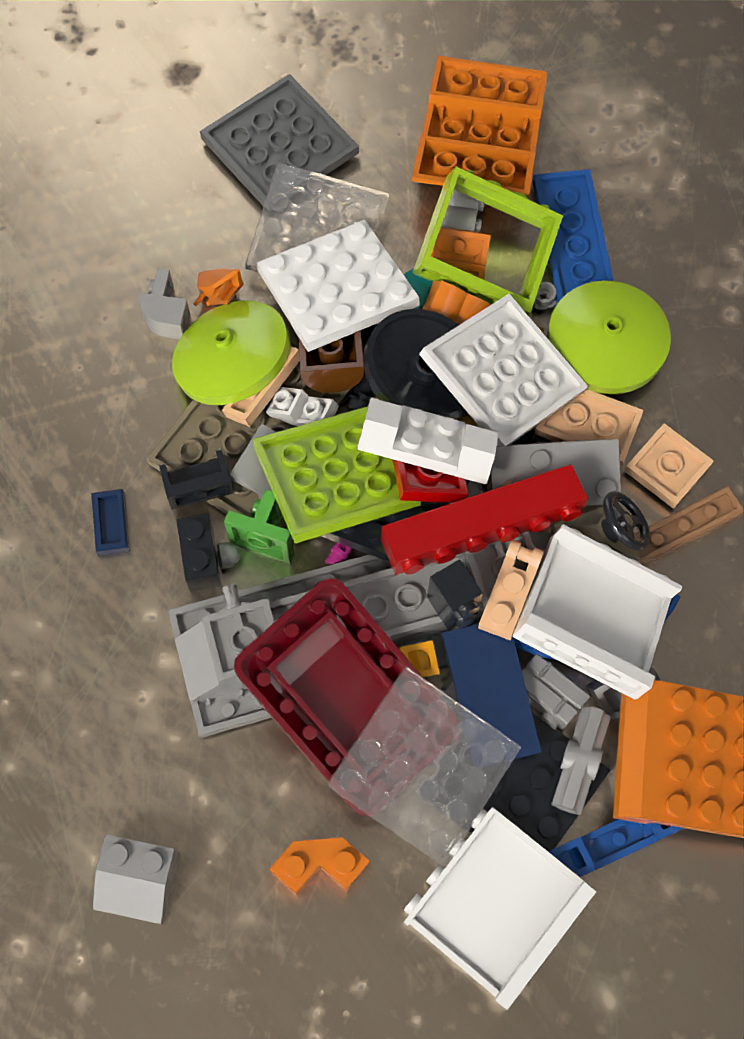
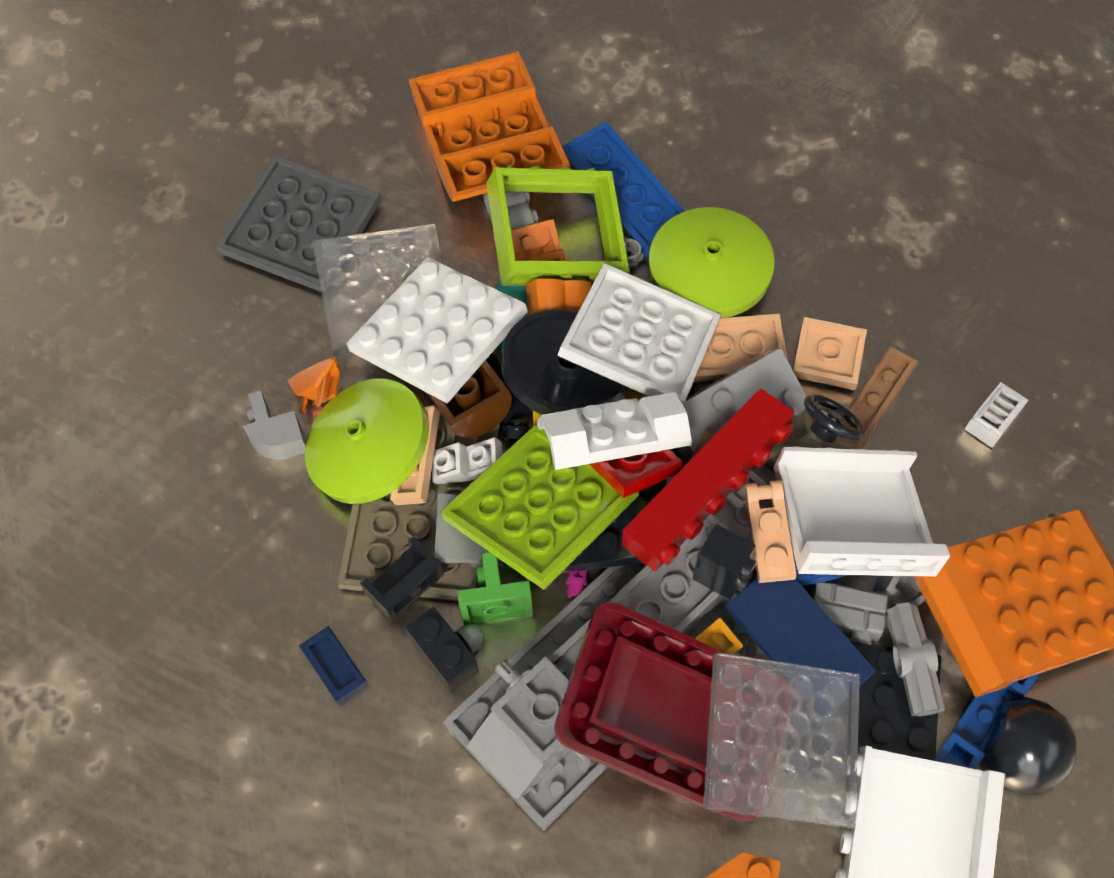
camera: 25 degrees left, 5 degrees down
none -> black cylinder [982,697,1077,794]

